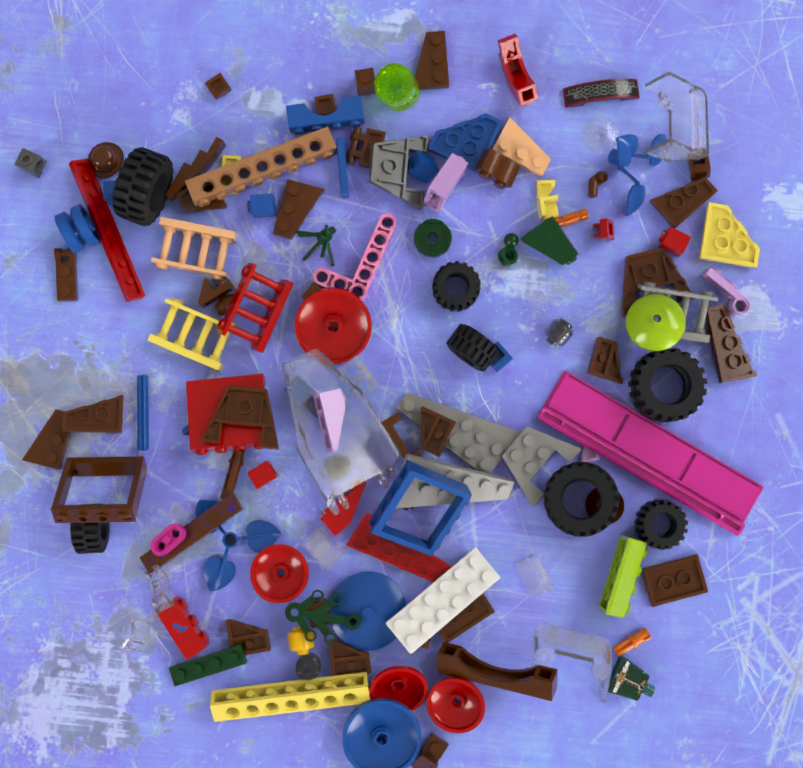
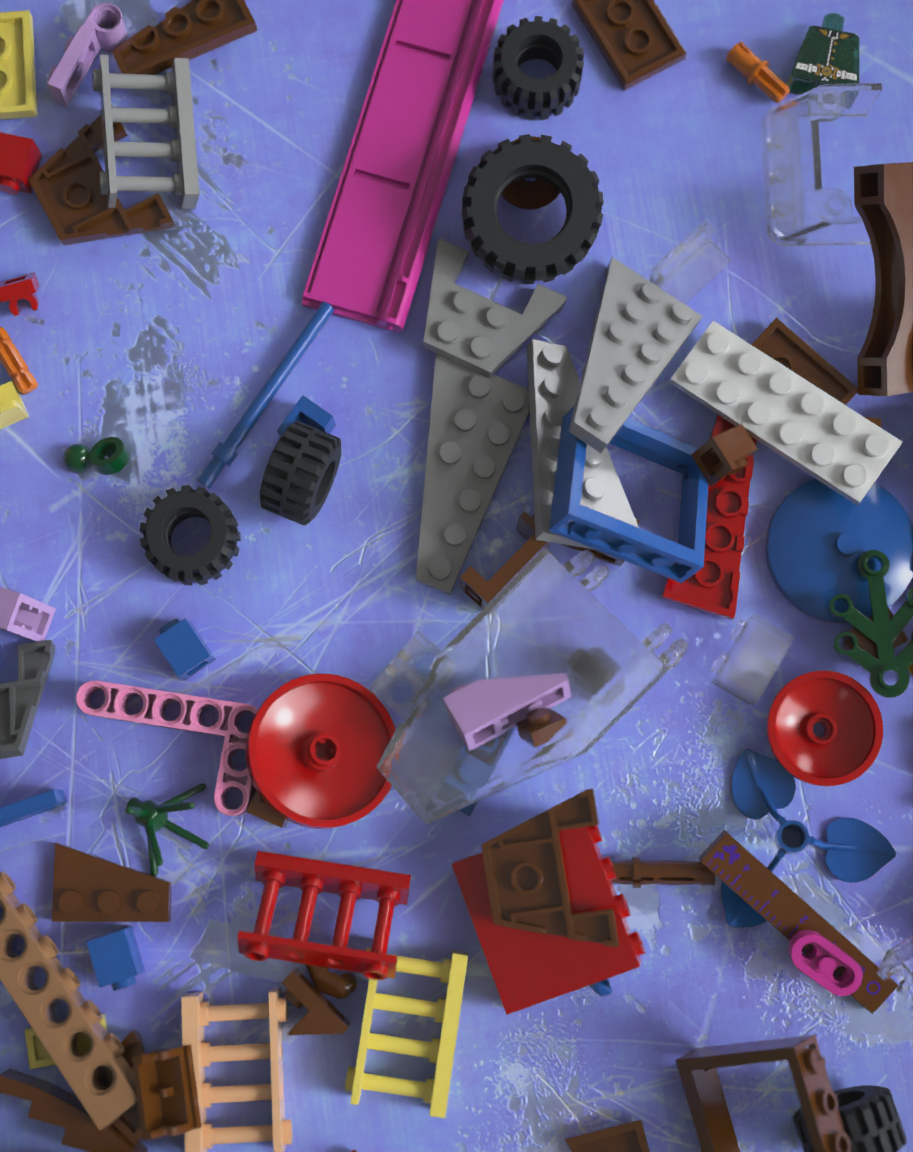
camera: 105 degrees left, 5 degrees down
blue axle [137,375,149,451] -> none
red panel [247,460,279,489] -> none
red slope [320,480,367,536] -> none
dark green plate [414,219,452,258] -> none
reddish brown wing [421,406,456,457] -> none
dark green slope [520,215,578,265] -> none
clear smoke head [545,318,574,347] -> none
lavender tile [580,447,600,463] -> none
reddish brown wing [586,336,623,384] -> none
lime slope [598,535,648,618] -> none
lime dish [626,294,686,351] -> none
black tyre [628,348,708,422] -> none
none -> reddish brown hinge [132,1045,202,1141]
none -> blue brick [153,618,216,680]
none -> blue bar [197,301,335,489]
none -> reddish brown plate [515,708,570,747]
none -> light grey wing [569,257,703,453]
none -> reddish brown brick [691,424,758,486]

